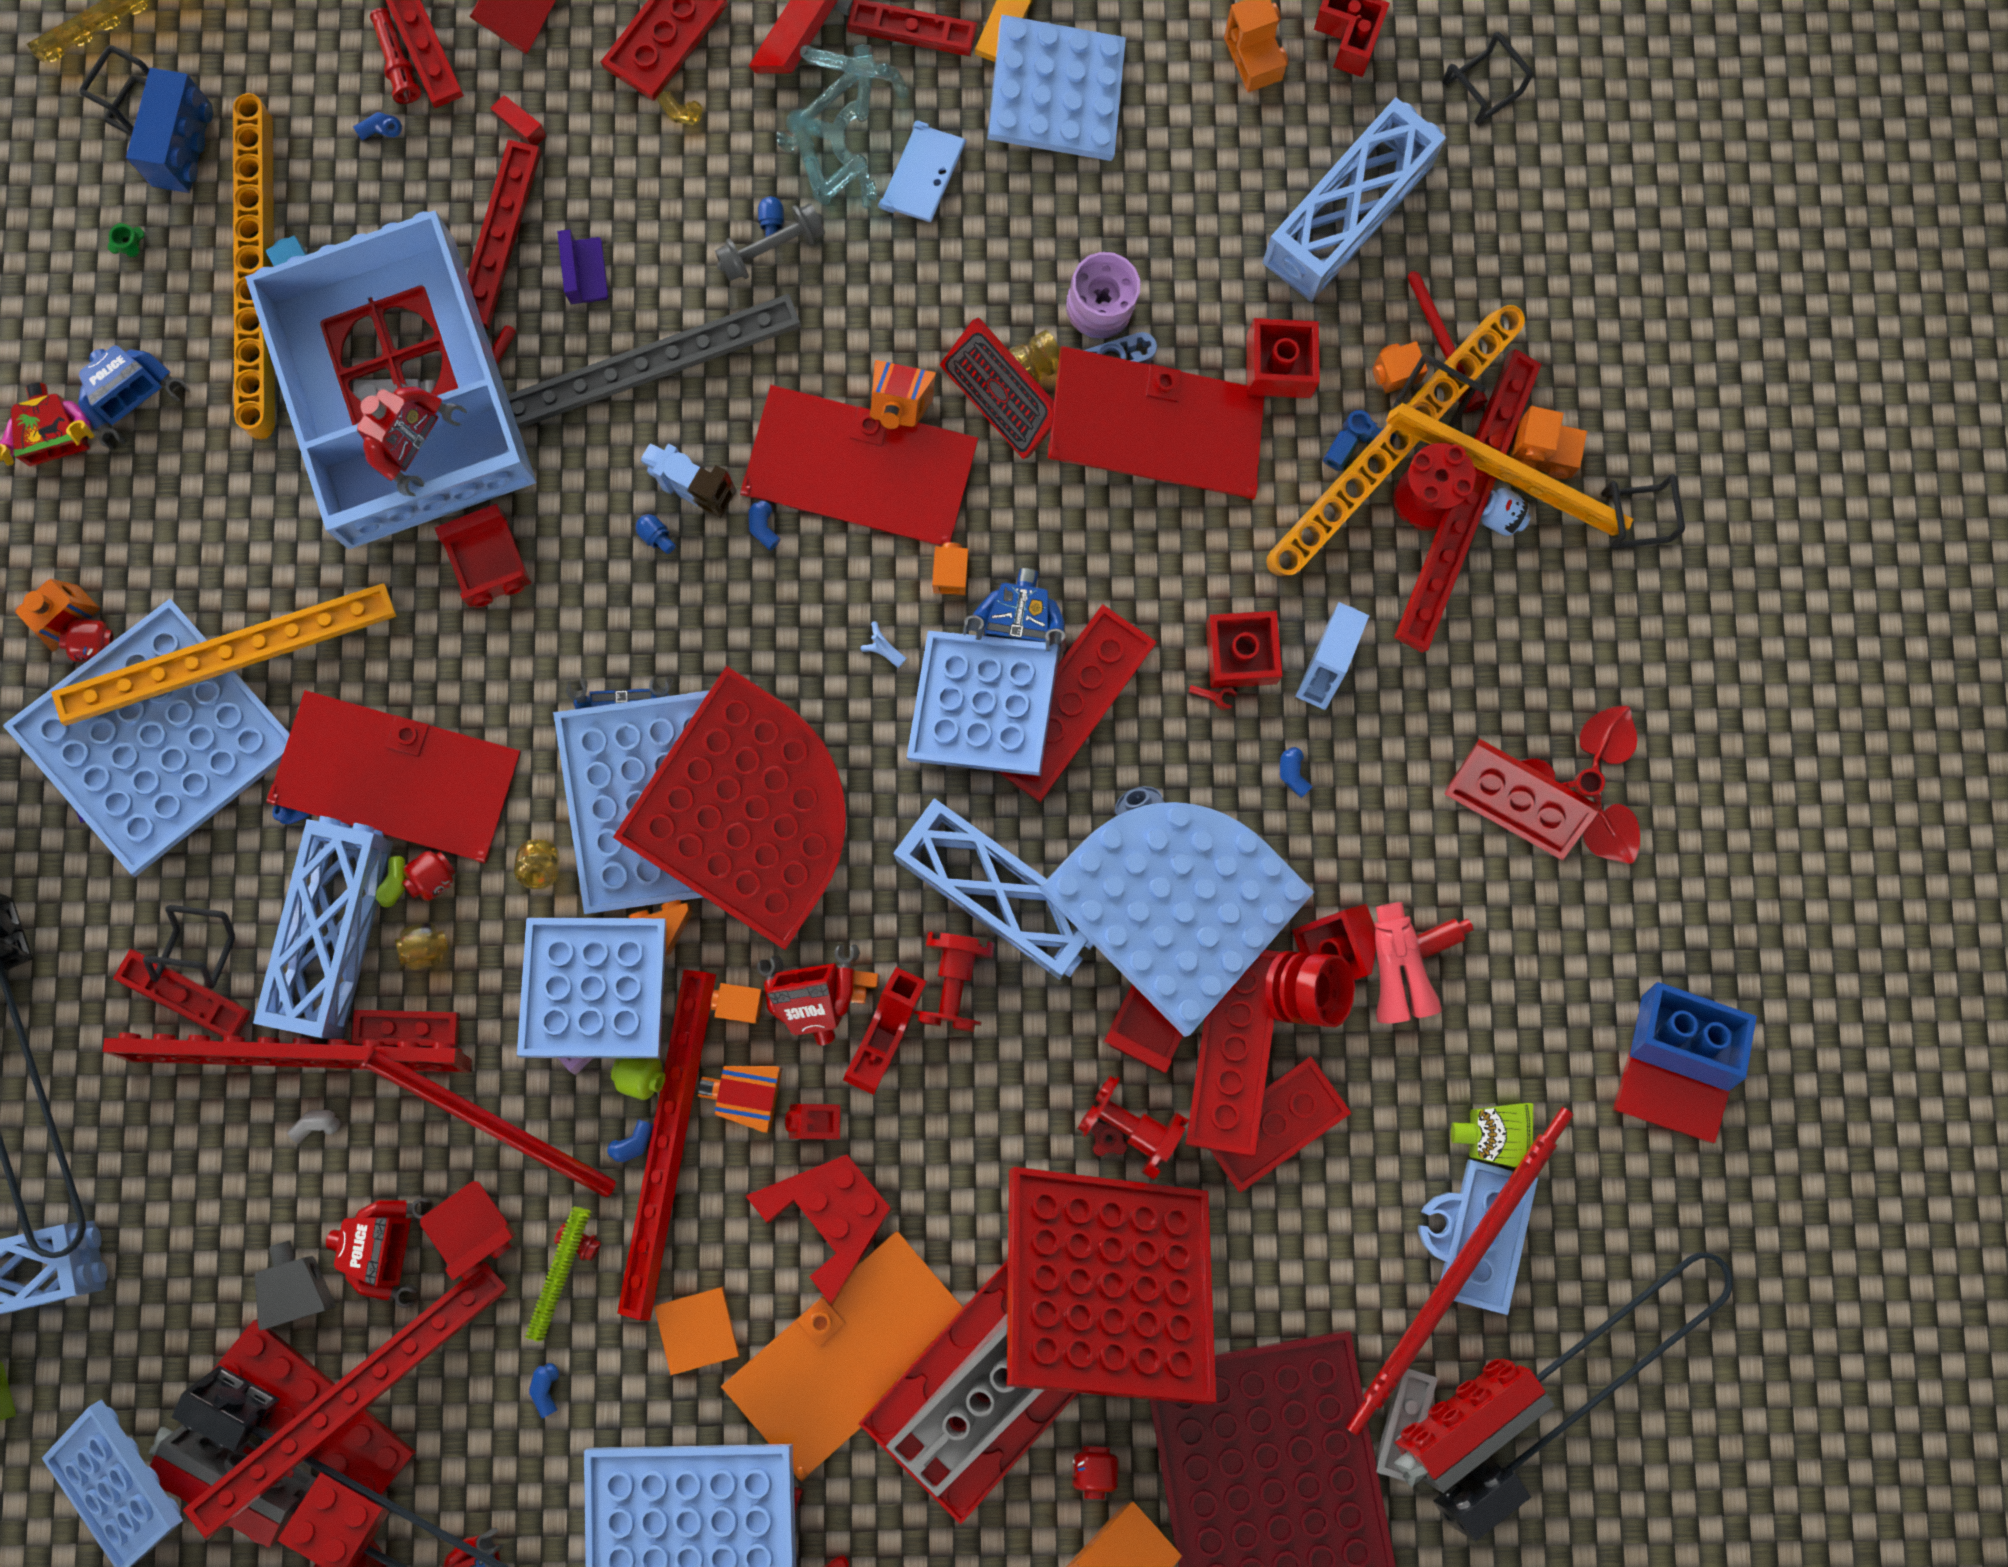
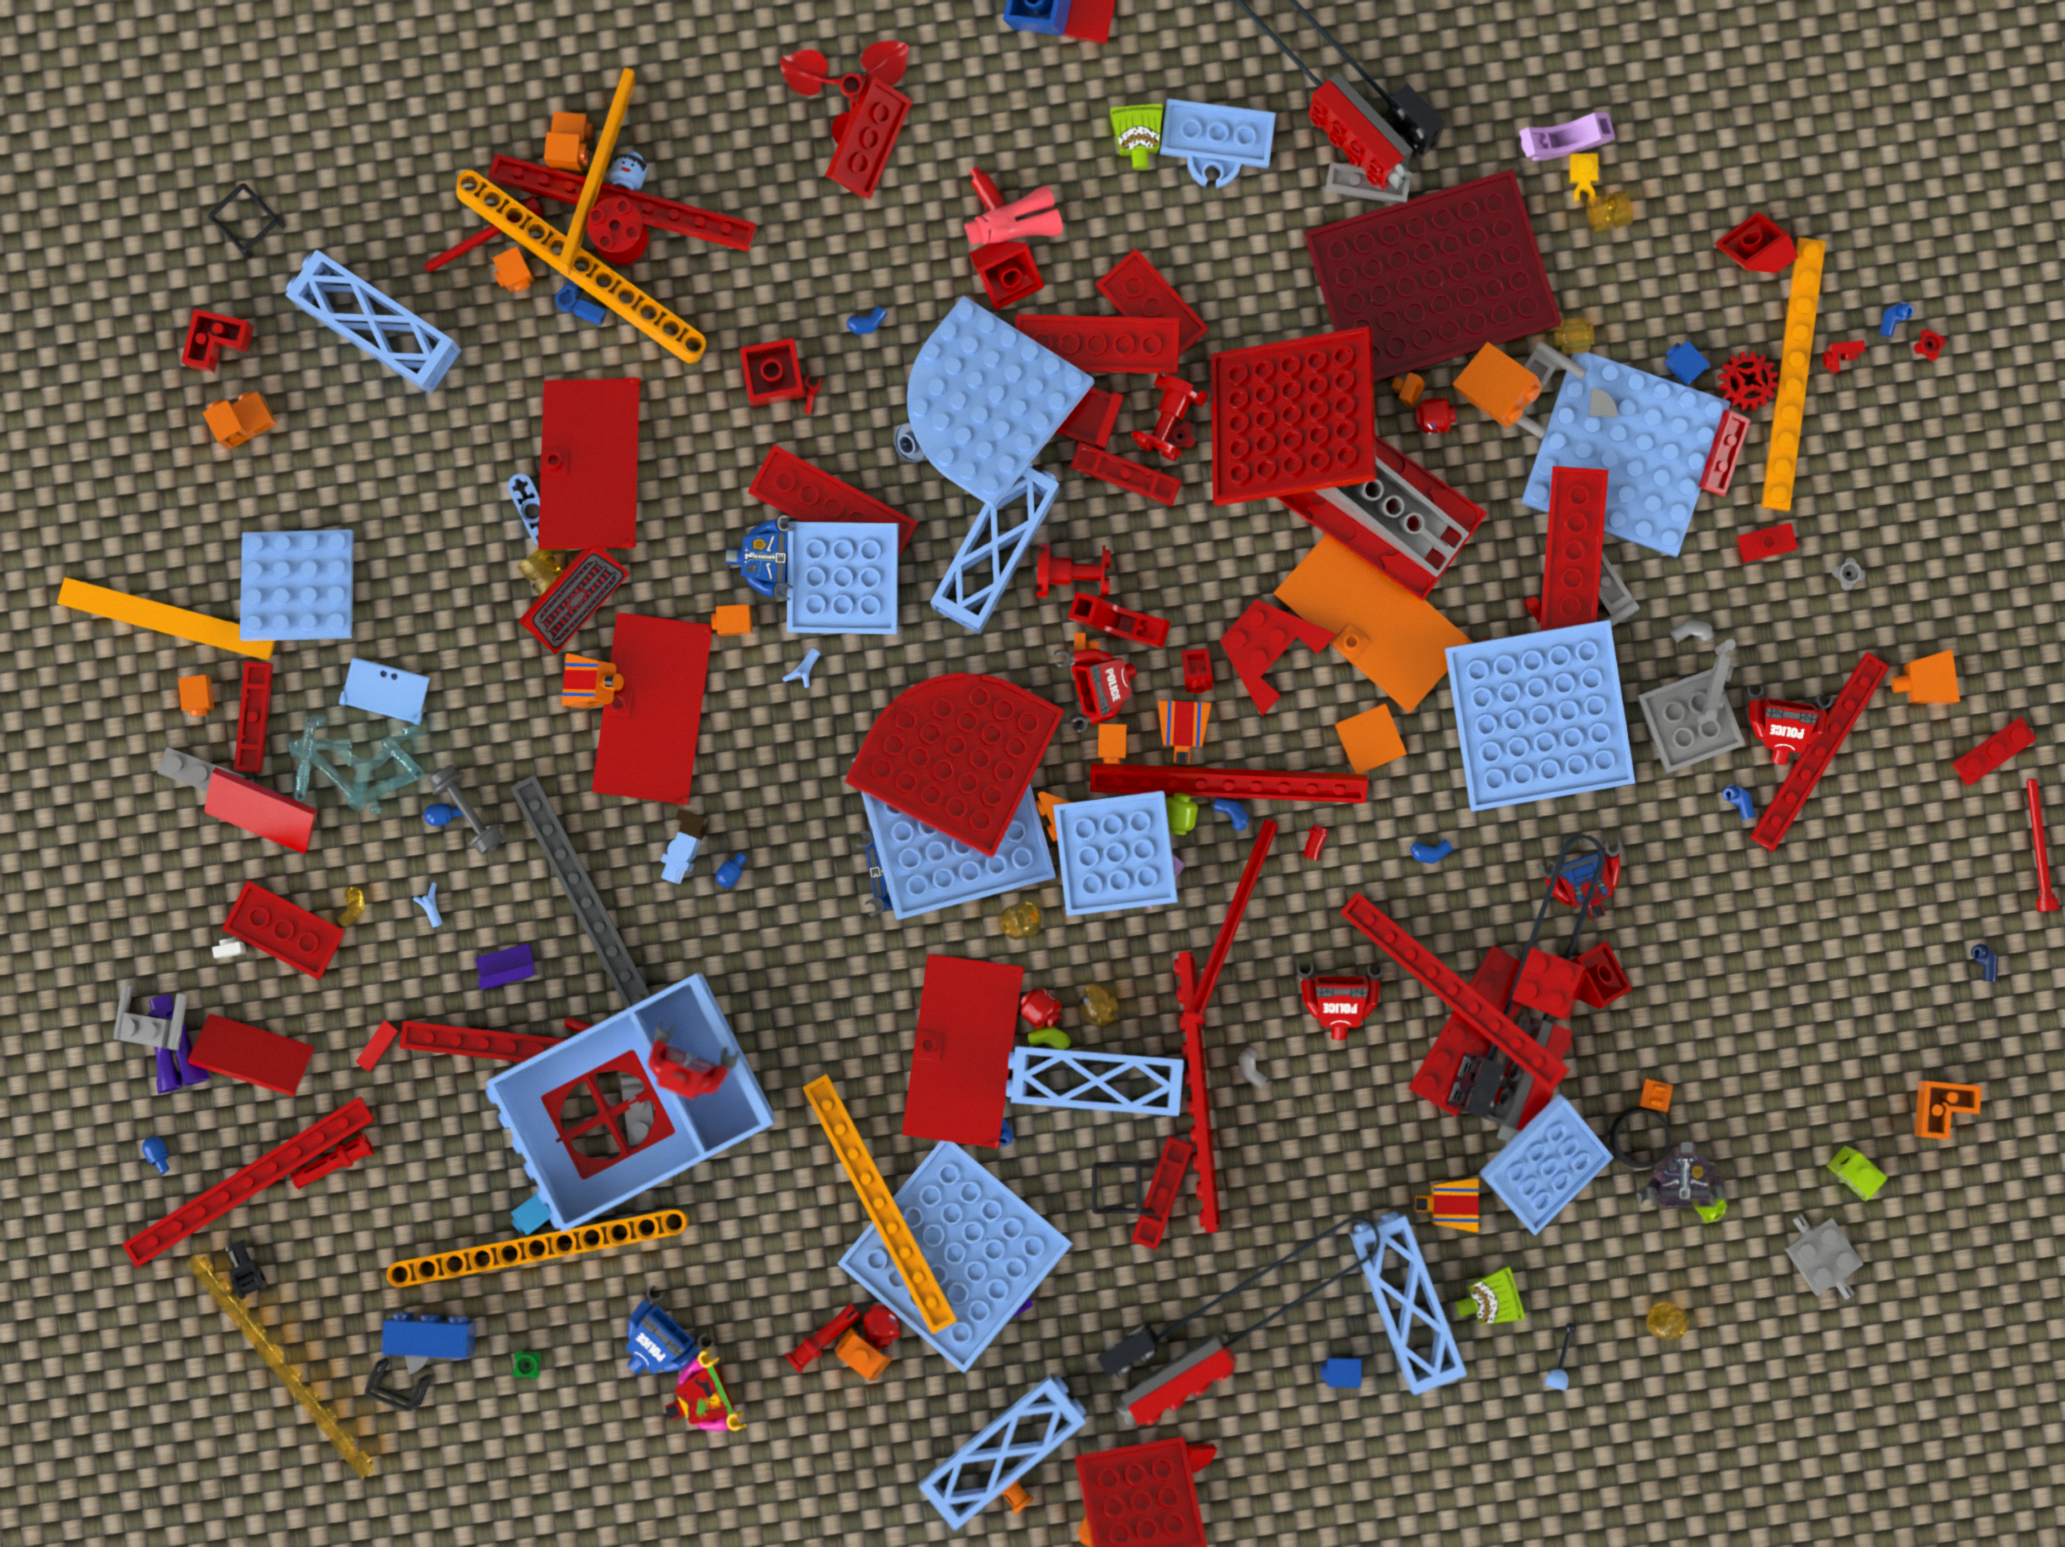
camera: 90 degrees left, 5 degrees up
dark grey torso [255,1240,335,1331] -> none
red plate [351,1010,460,1047] -> none
blue arm [353,112,402,141] -> none
red bracket [420,1181,517,1281] -> none
red panel [434,503,531,608] -> none
lime axle [525,1206,591,1342] -> none
blue arm [748,501,781,551] -> none
lavender wheel [1066,252,1140,339] -> none
red brick [1246,318,1320,398] -> none
red wheel [1265,951,1355,1028] -> none
light blue slope [1295,602,1369,710] -> none
red axle [1346,1107,1574,1436] -> none
black piece [1394,354,1486,428] -> none
black piece [1601,474,1685,549] -> none
none -> light blue bar [413,882,443,928]
none -> red pin [784,1303,862,1374]
none -> red plate [1069,442,1182,507]
none -> orange tile [1391,372,1425,409]
none -> torso [1415,1178,1479,1232]

